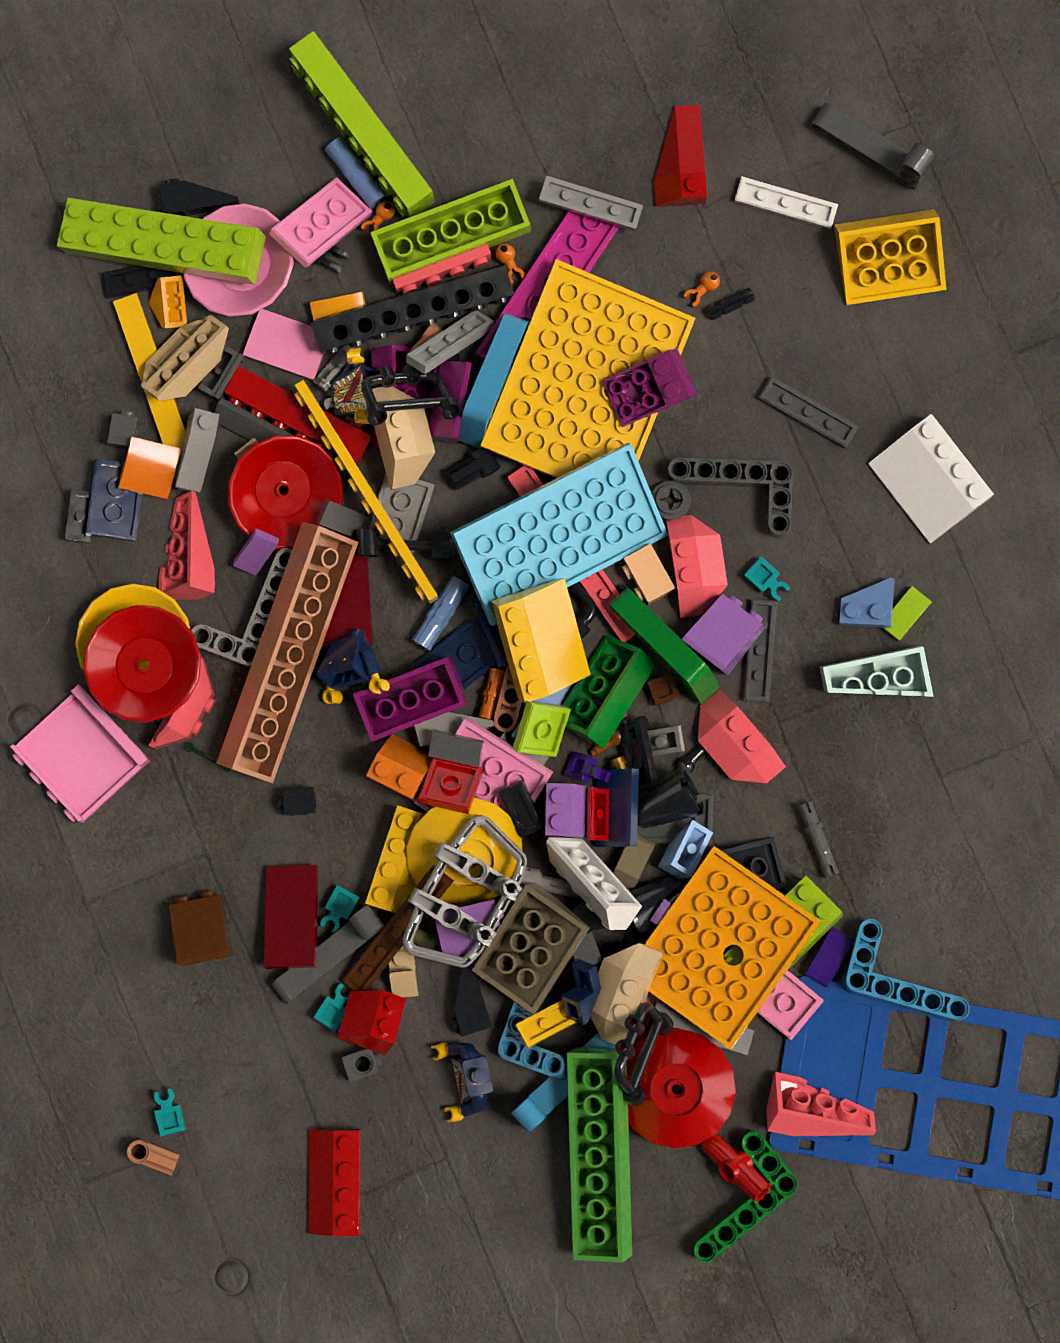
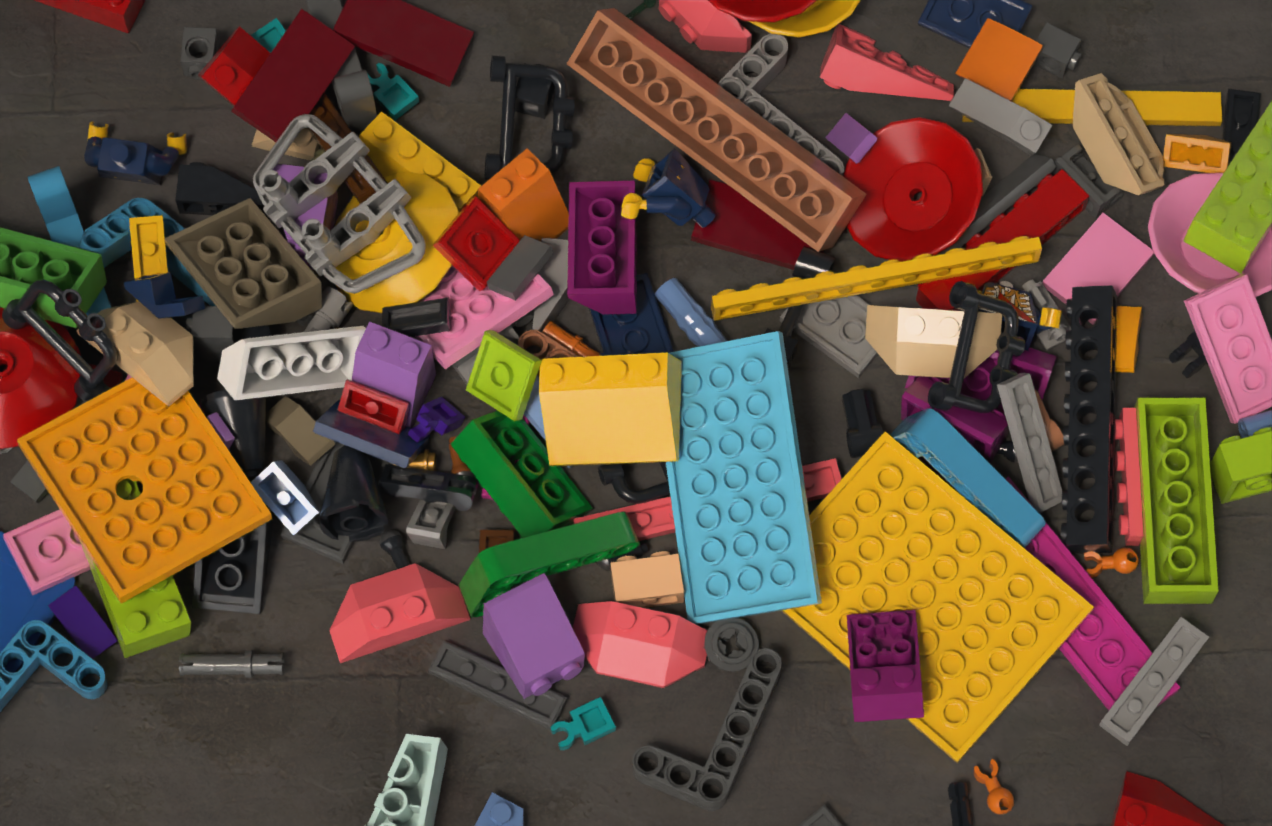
camera: 105 degrees right, 15 degrees down
dark grey tile [316,499,372,538] -> none
orange arm [361,201,395,237] -> none
none -> dark red tile [231,8,355,142]
none -> black bar [484,56,575,180]

